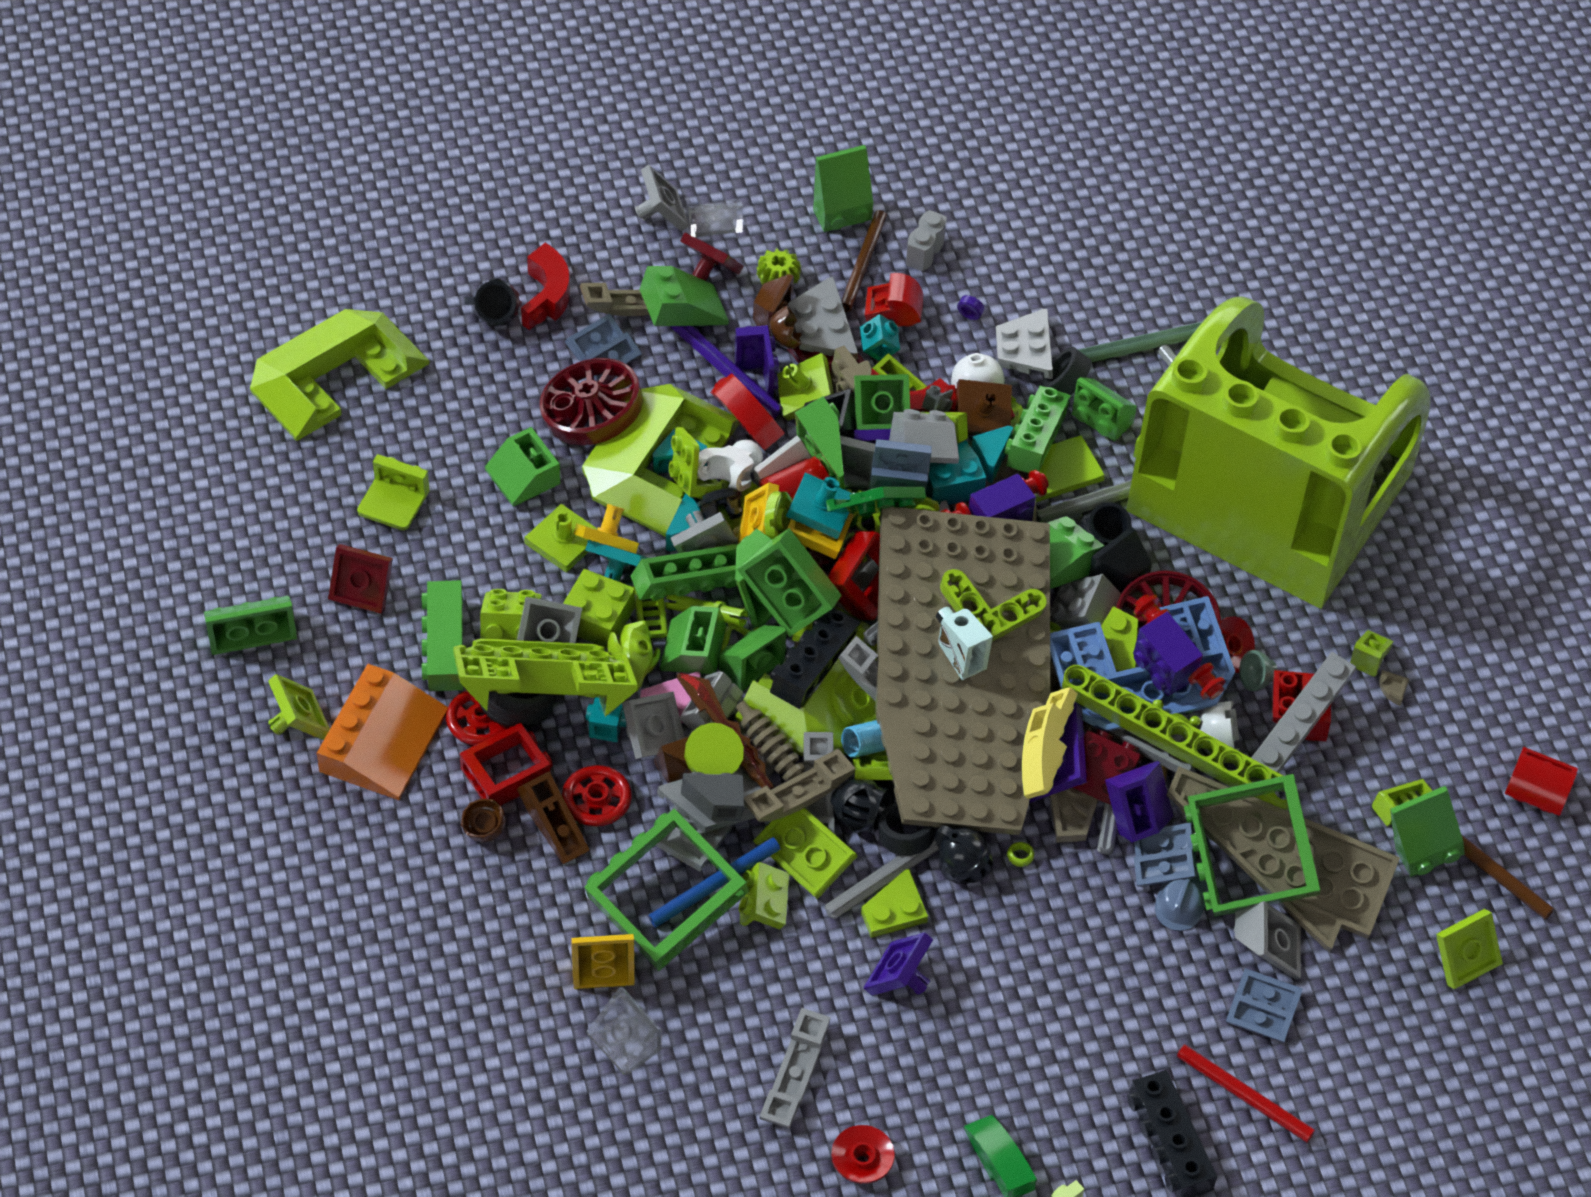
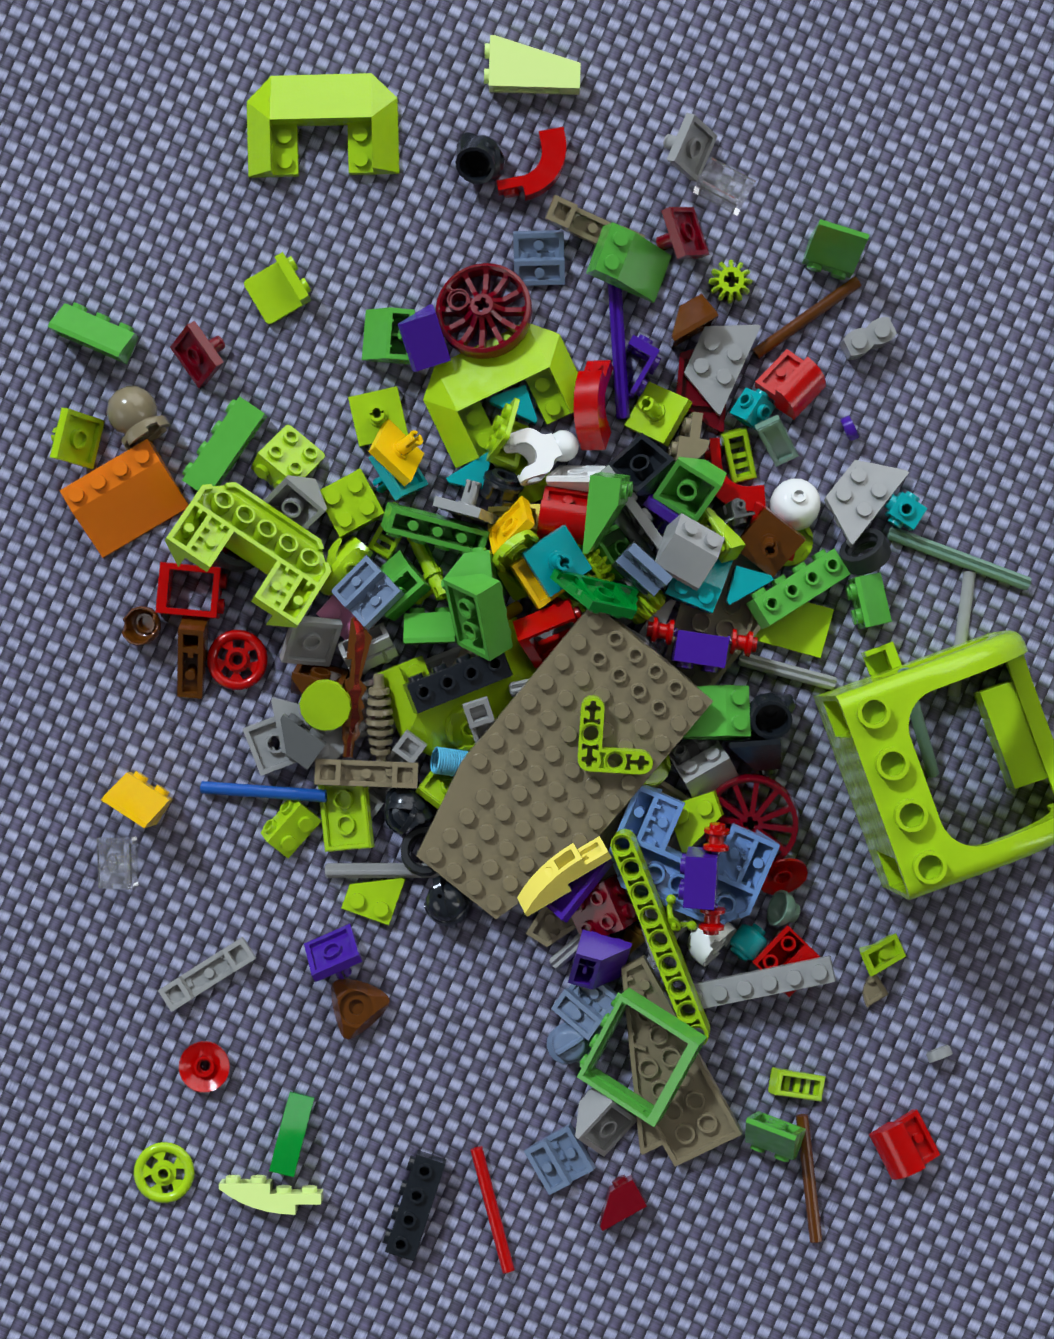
camera: 40 degrees right, 35 degrees up
bright green window [584,808,749,971] -> none
reddish brown hair [769,306,802,349] -> none
light aqua torso [935,607,993,680] -> none
lime piece [1007,842,1034,867] -> none
lime tile [1436,909,1503,989] -> none
none -> dark tan tile [106,386,170,451]
none -> sand blue slope [331,555,404,630]
none -> reddish brown hat [331,979,390,1040]
none -> dark purple slope [398,304,451,372]
none -> yellowish green slope [484,35,581,95]
none -> dark red slope [599,1175,647,1231]
none -> teal head [730,923,768,962]
none -> sand green tile [755,415,799,467]
none -> teal brick [884,491,928,531]
none -> light grey tile [926,1044,953,1063]

